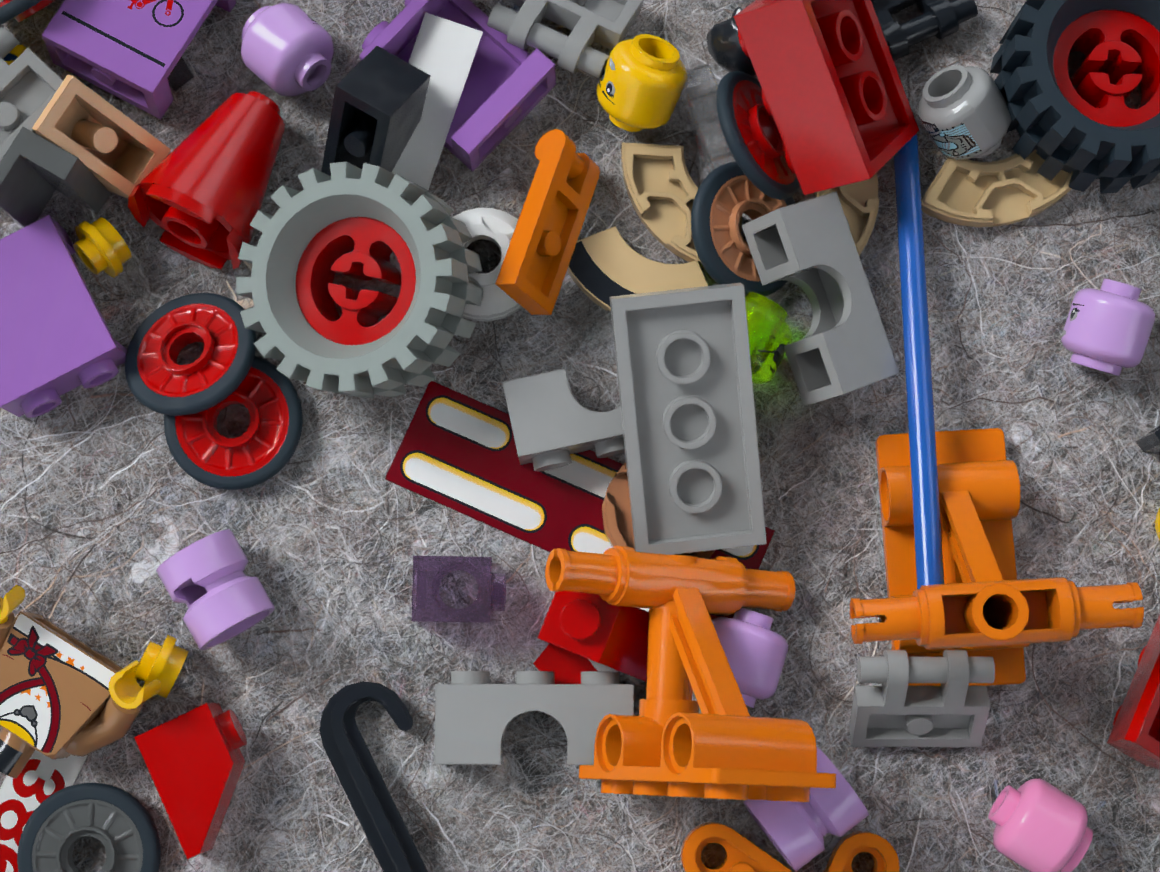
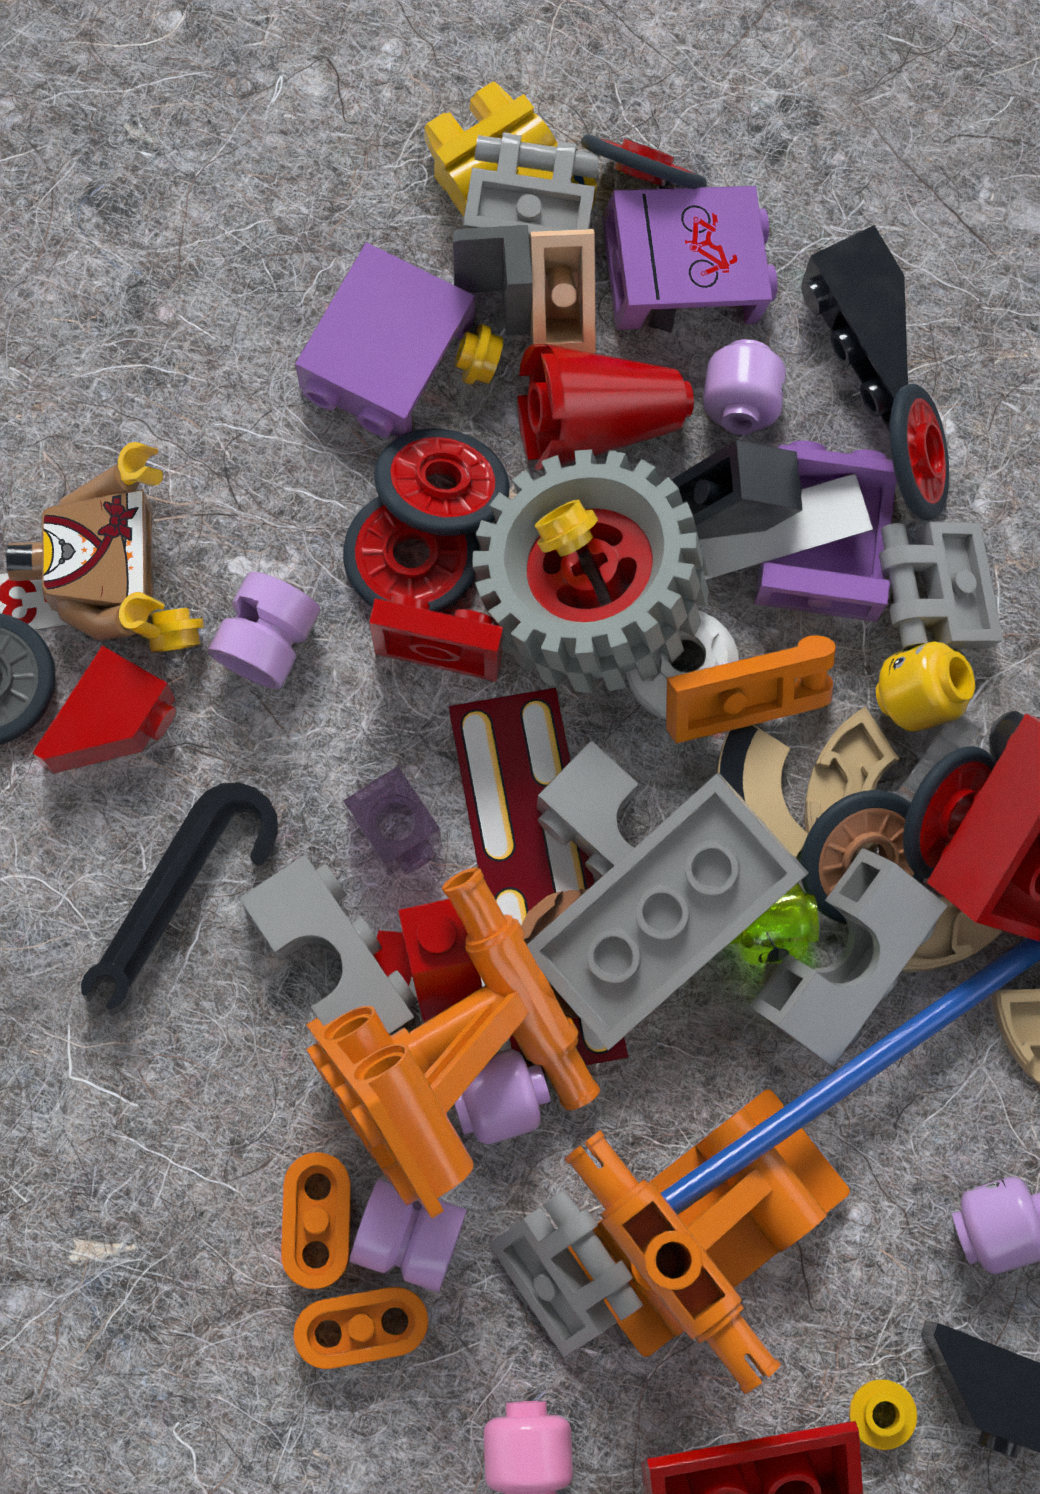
camera: 50 degrees right, 5 degrees down
none -> red plate [369,595,503,682]
none -> yellow plate [535,499,598,556]

